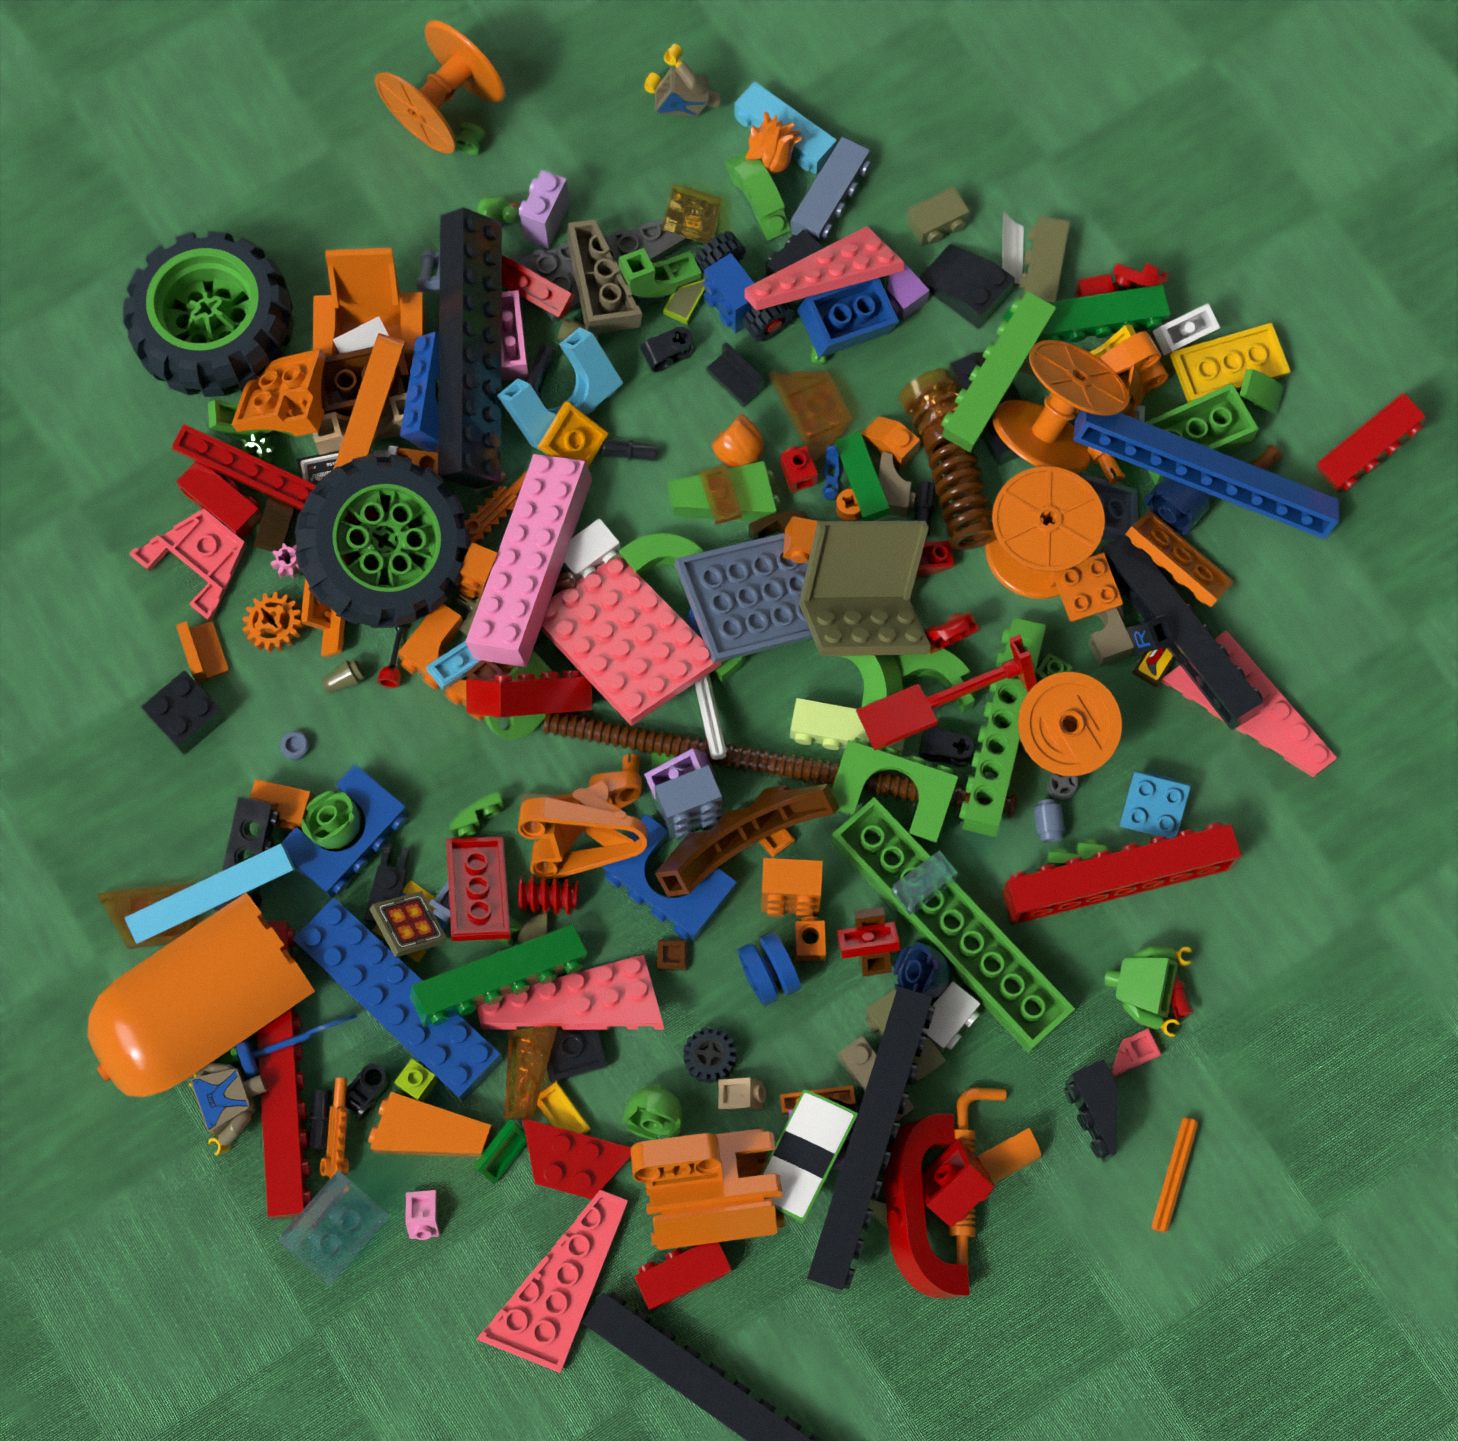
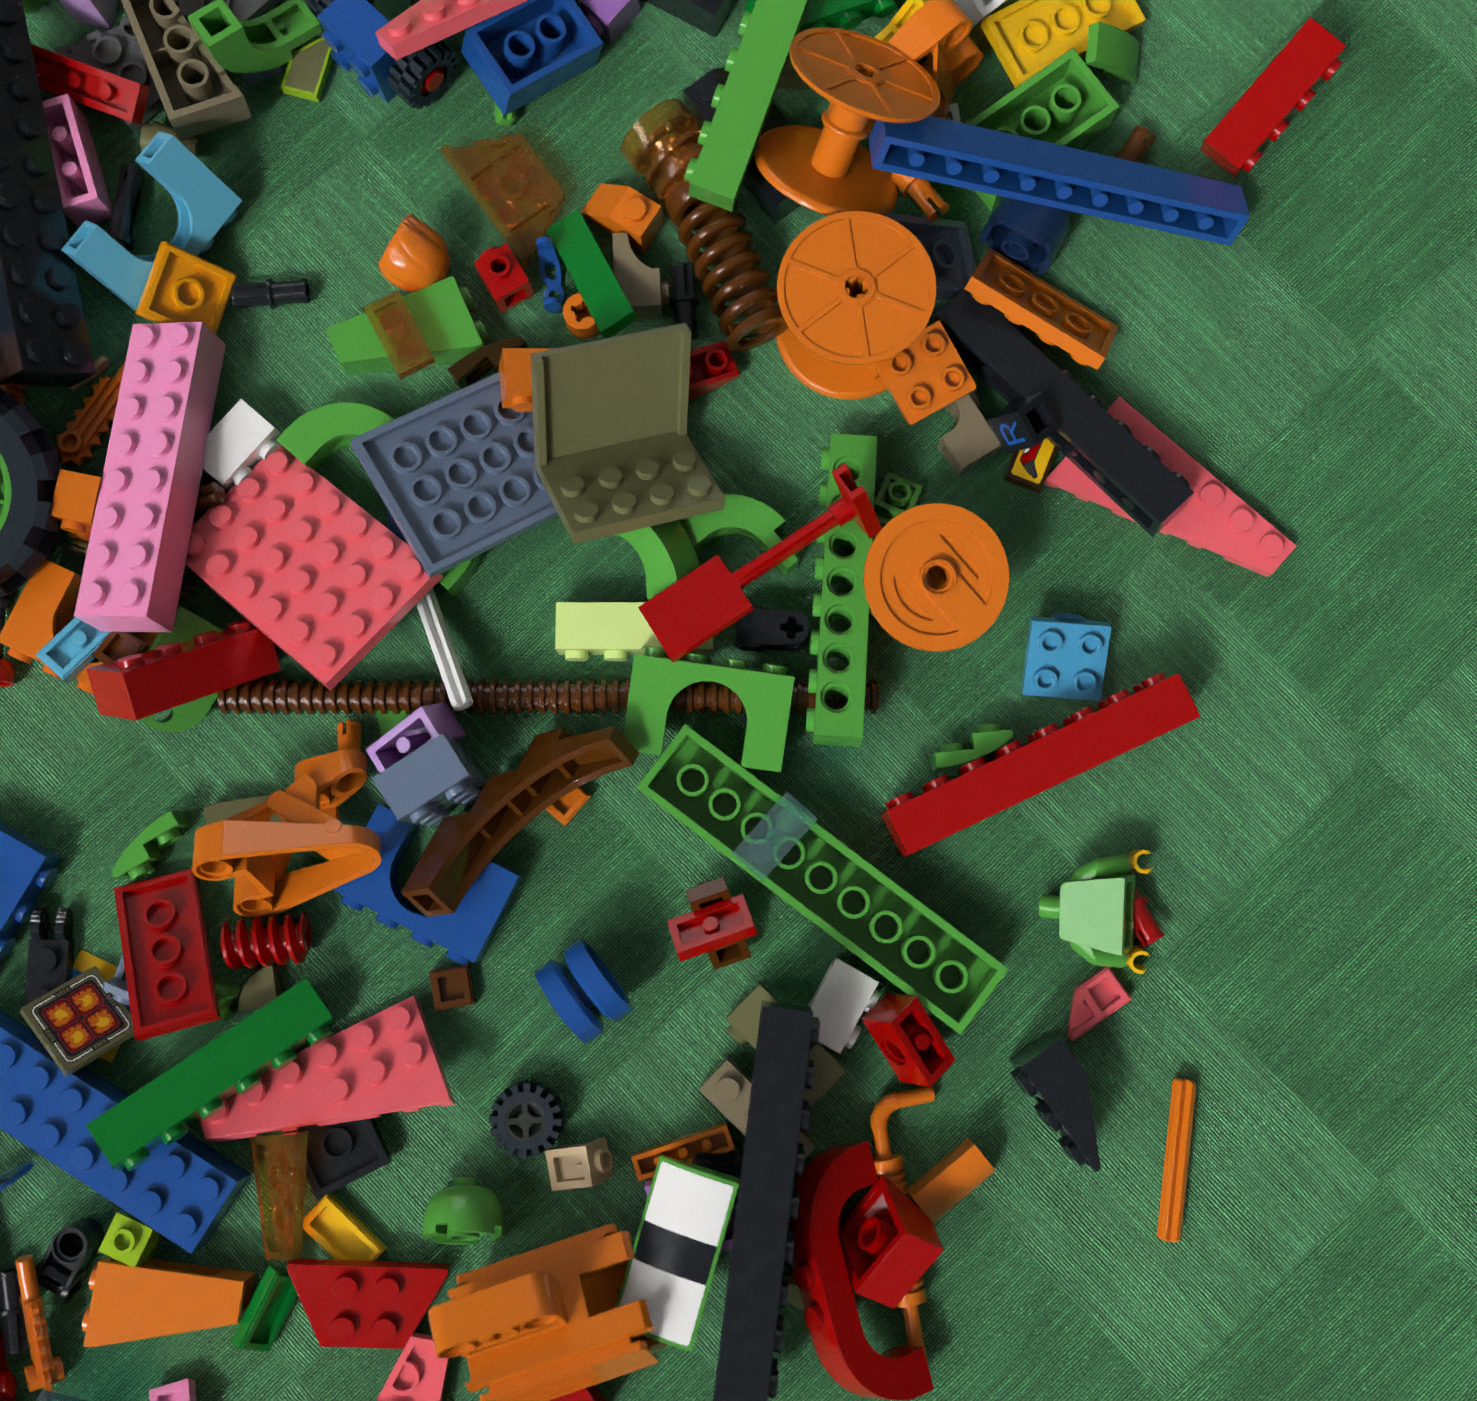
camera: 10 degrees left, 10 degrees up
black piece [640,326,694,373] -> none
black panel [706,342,763,408] -> none
orange brick [761,858,823,918] -> none
orange brick [795,916,826,961] -> none
dark blue cylinder [893,942,950,1000] -> none
red slope [924,611,981,654] -> none
sand blue brick [1033,799,1066,843] -> none
dark grey wheel [1047,774,1078,802] -> none
none -> red brick [861,993,956,1087]

